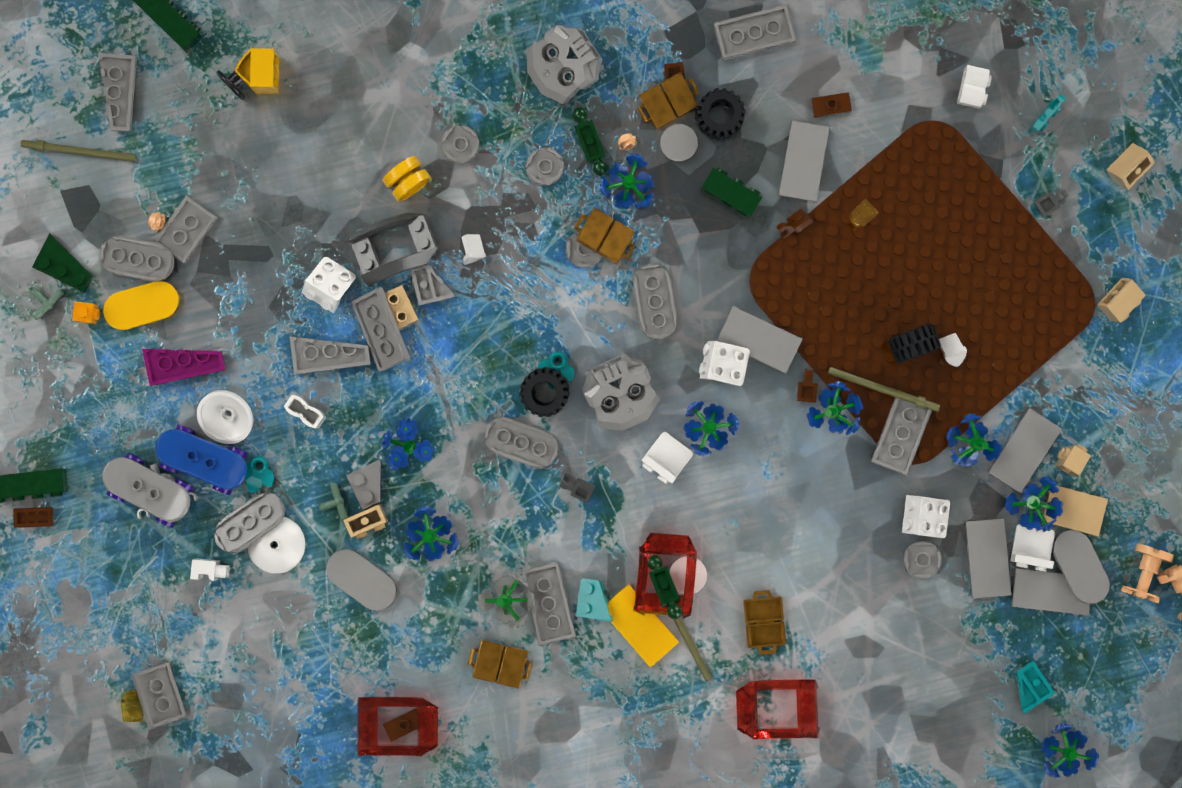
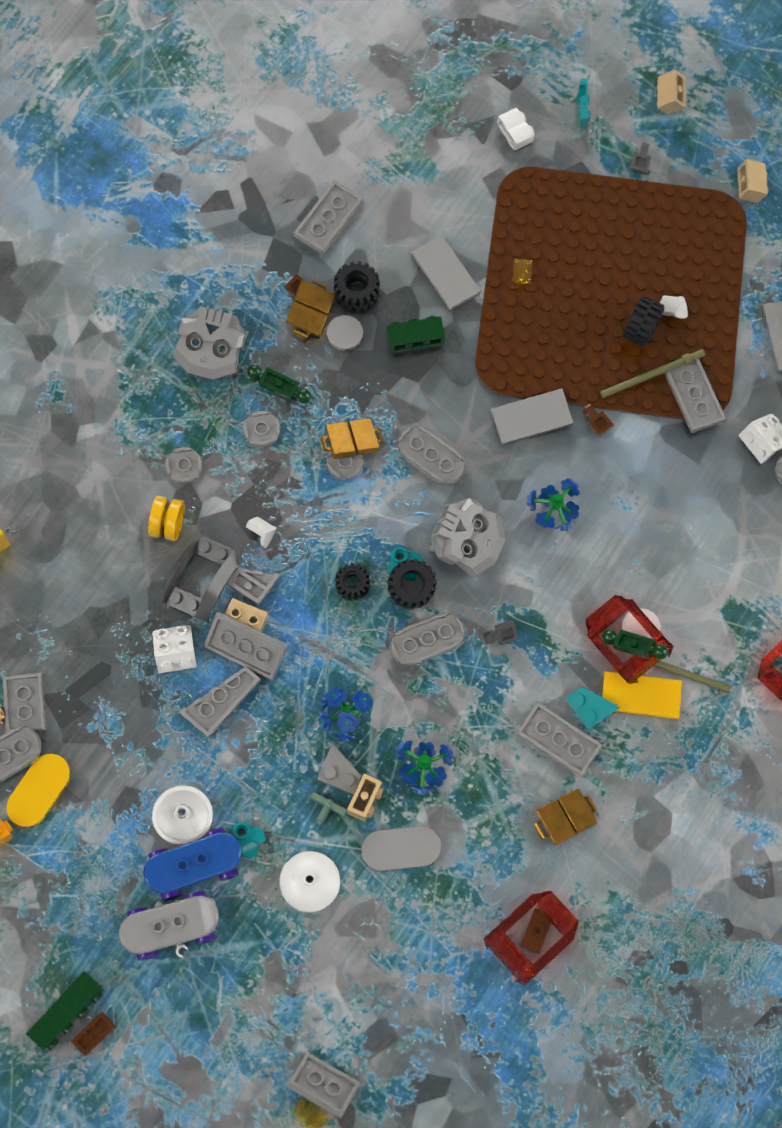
camera: 45 degrees left, 15 degrees down
magenta wing [142,349,226,386] -> none
white hips [190,558,230,581] -> none
light grey tile [214,493,285,553] -> none
white brick [284,395,326,429] -> none
light grey plant [478,573,535,628] -> none
blue plant [600,154,654,209] -> none
light nougat plate [618,133,637,151] -> none
white bracket [641,432,693,484] -> none
white bracket [699,341,750,386] -> none
pearl gold piece [743,590,786,655] -> none
reddish brown plate [776,209,813,239] -> none
blue plant [807,381,863,435] -> none
reddish brown plate [811,92,852,118] -> none
blue plant [947,413,1003,467] -> none
none -> black tyre [335,563,370,601]

